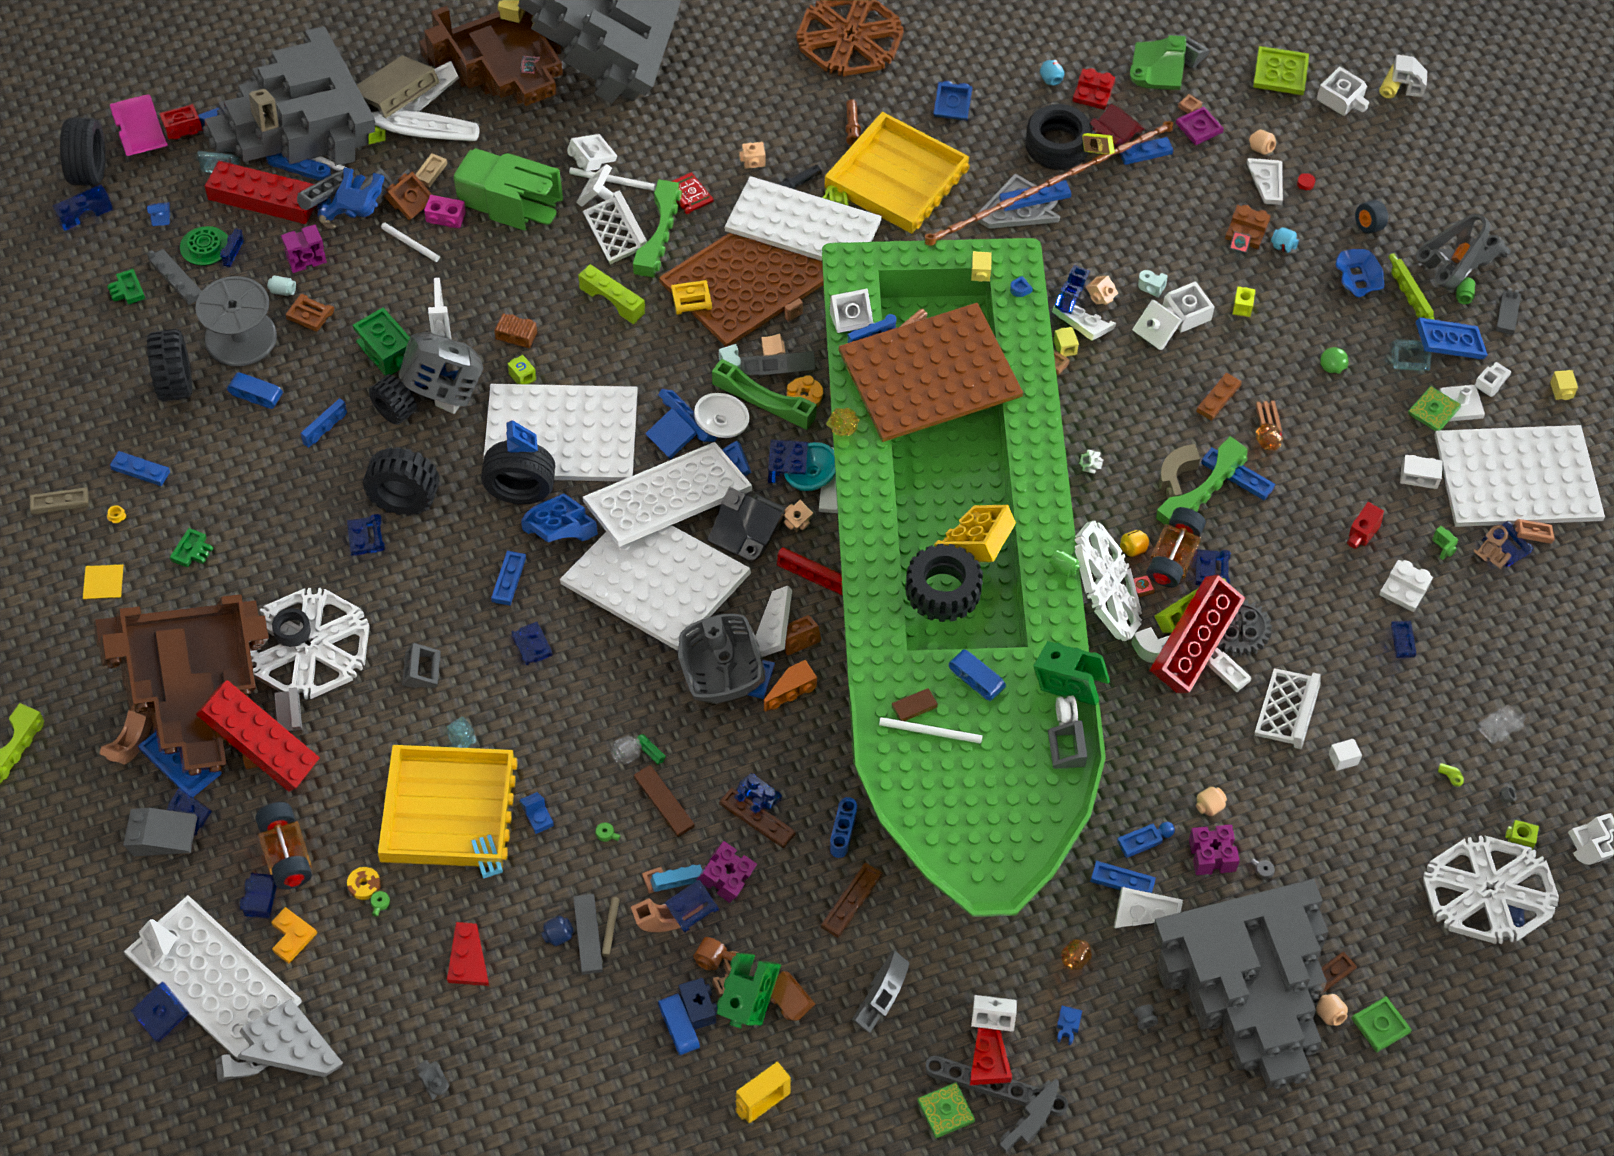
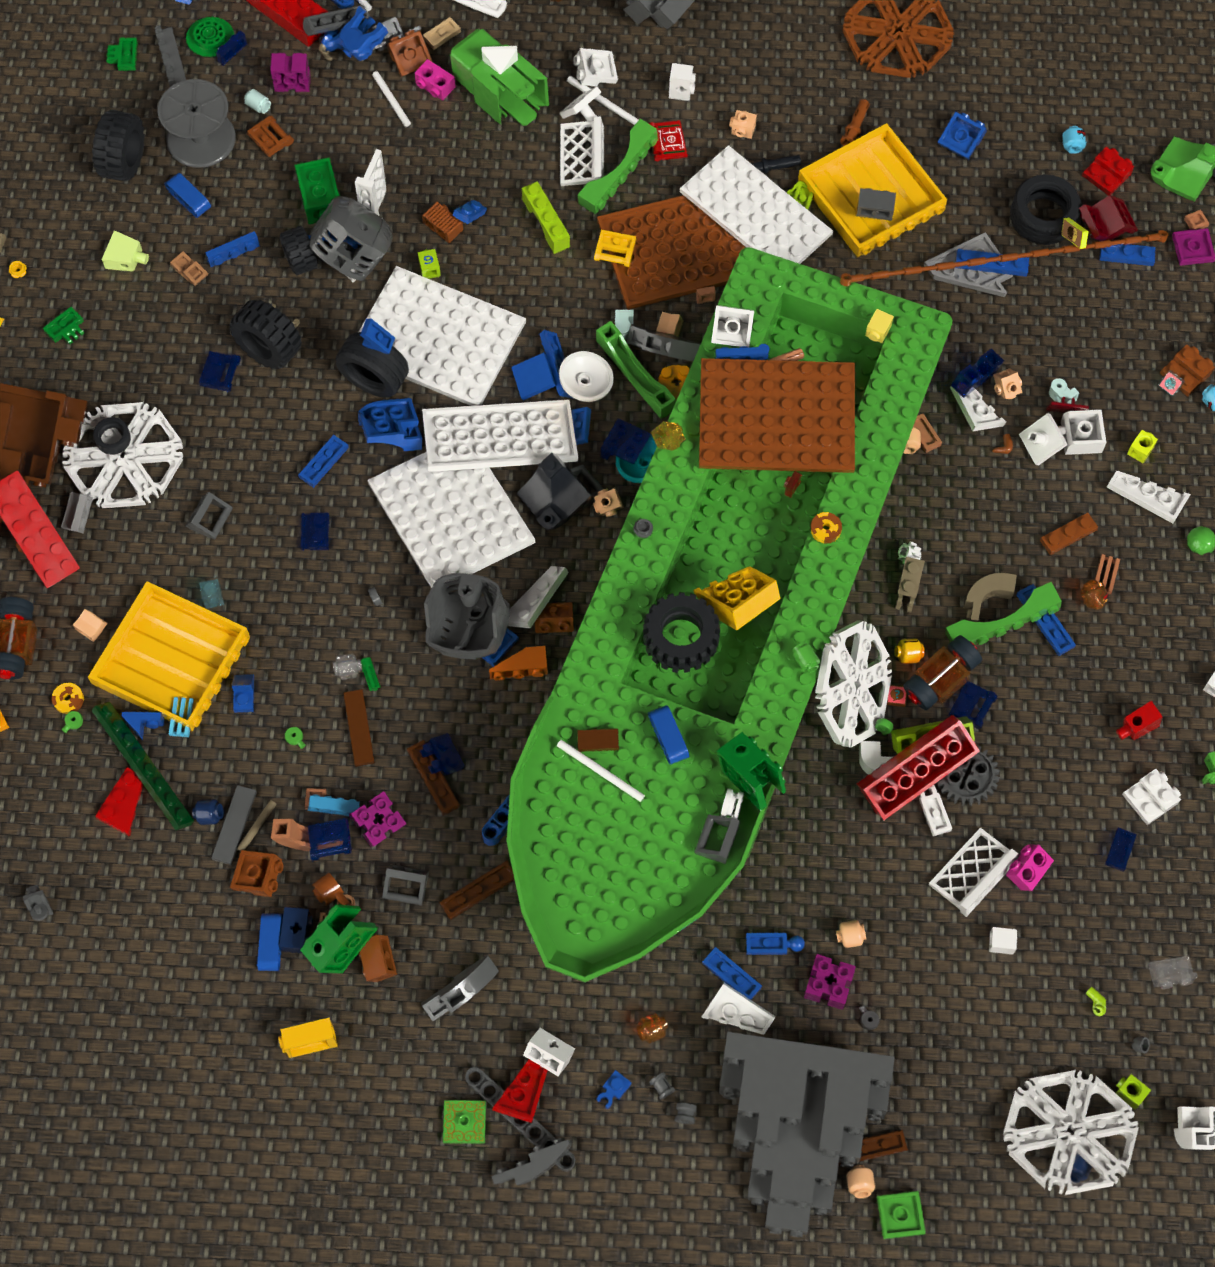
camera: 25 degrees right, 10 degrees up
blue plate [110,451,170,486] -> none
red brick [776,547,843,596] -> none
blue tile [1010,276,1033,297] -> none
light yellow brick [1053,327,1079,357] -> none
none -> light nougat piece [73,609,108,642]
none -> dark green plate [92,702,194,830]
none -> yellowish green torso [102,231,149,272]
none -> blue slope [122,712,164,740]
none -> medium nougat slope [170,251,209,286]
none -> dark orange plate [230,850,284,897]
none -> dark grey tile [368,586,383,606]
none -> dark grey tile [382,864,429,905]
none -> blue plate [453,200,487,224]
none -> white slope [482,46,518,75]
none -> dark grey plate [633,519,653,538]
none -> dark grey bush [649,1072,675,1100]
none -> white brick [669,63,696,101]
none -> clear red plate [783,471,802,498]
none -> piece [810,512,842,544]
none -> dark grey brick [856,188,896,221]
none -> bright green piece [875,718,894,735]
none -> dark tan hinge [895,557,925,612]
none -> dark orange animal [992,434,1013,454]
none -> dark pink brick [1006,844,1054,891]
none -> dark red piece [1046,397,1089,413]
none -> white wing [1107,471,1191,523]

